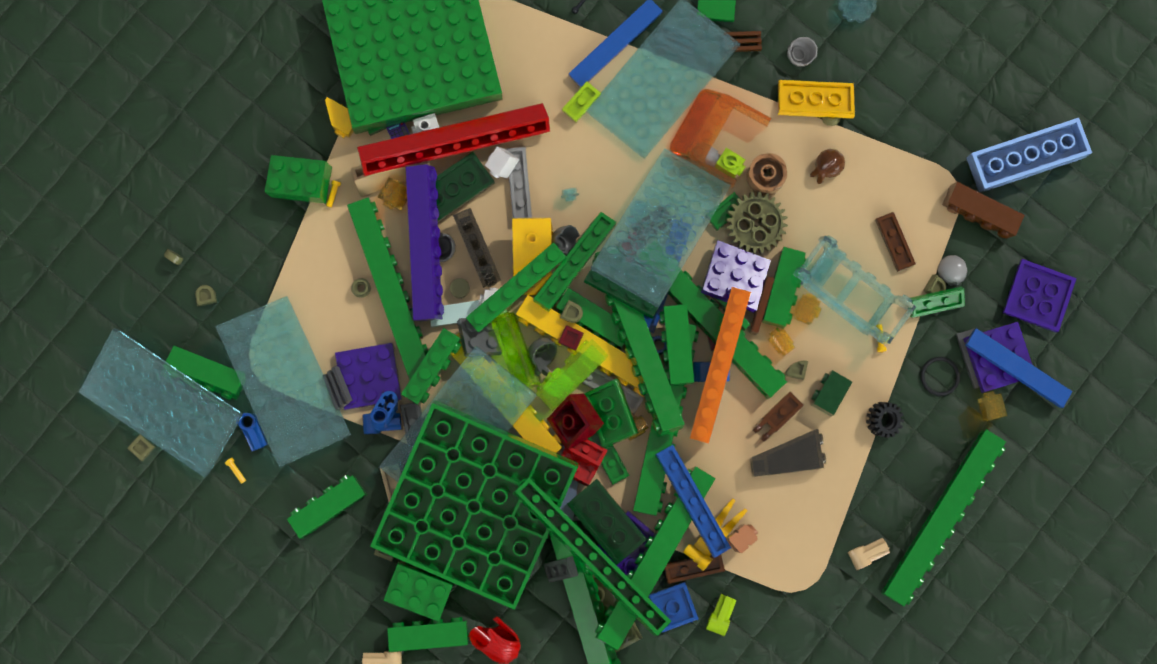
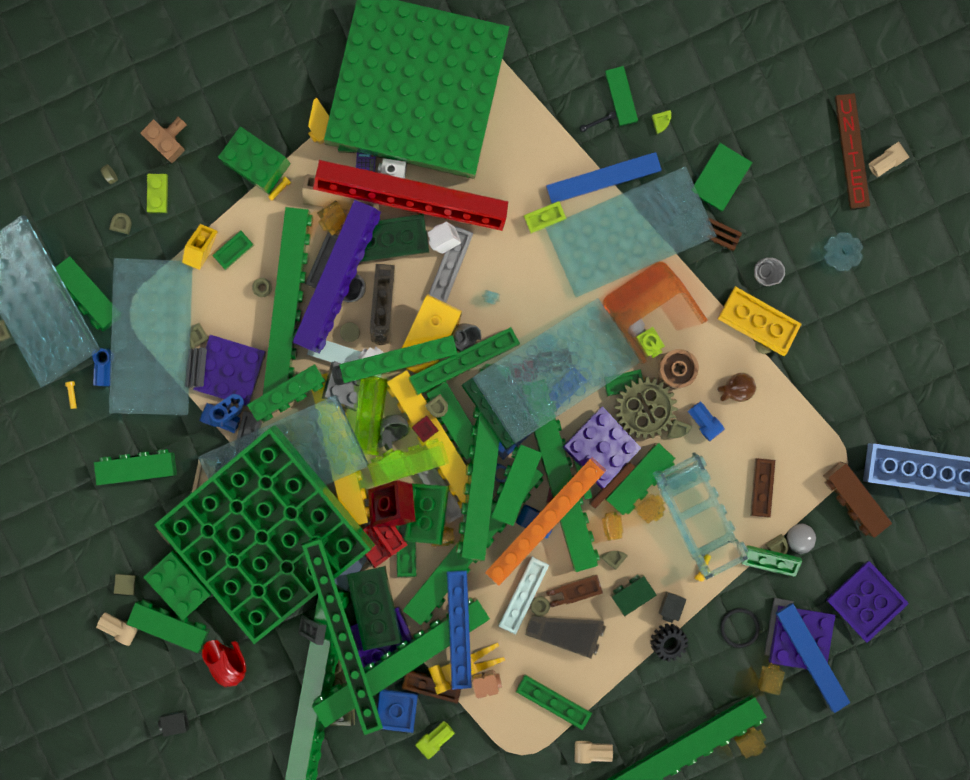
camera: 25 degrees right, 5 degrees up
none -> olive tile [114,574,136,595]
none -> medium nougat brick [141,117,187,163]
none -> lime plate [147,174,168,213]
none -> yellow slope [182,224,218,270]
none -> olive tile [189,323,209,349]
none -> green tile [212,230,254,270]
none -> dark grey tile [305,231,338,289]
none -> light aqua tile [498,556,549,635]
none -> green tile [515,674,592,730]
none -> olive tile [530,596,550,616]
none -> pearl dark grey brick [659,591,687,623]
none -> olive tile [667,419,692,438]
none -> blue piece [687,401,725,442]
none -> clear yellow brick [733,727,766,759]

